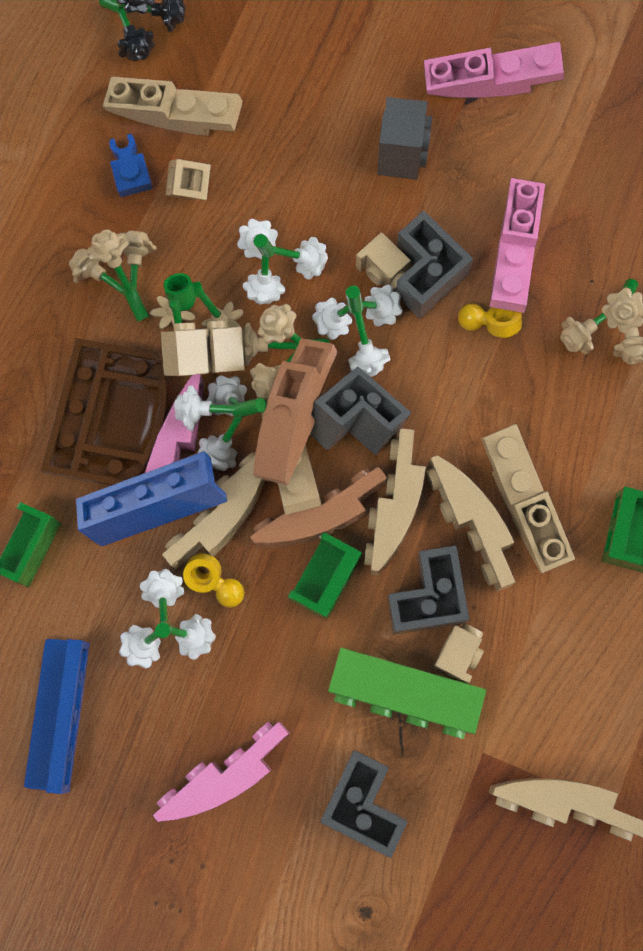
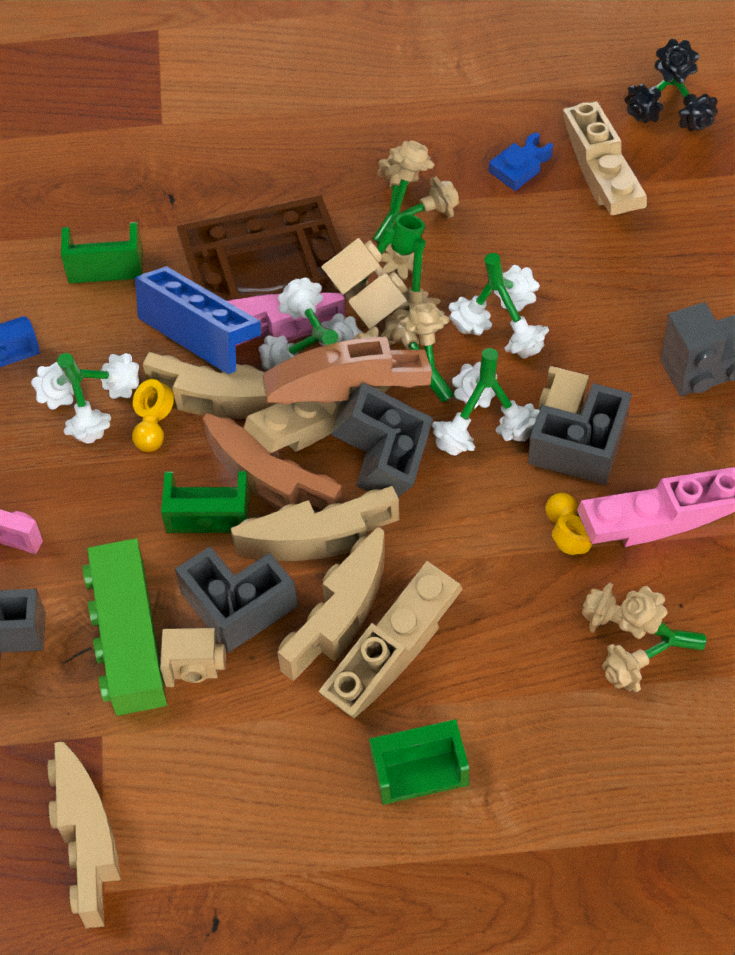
camera: 60 degrees right, 20 degrees down
tan brick [165,159,211,200] -> none

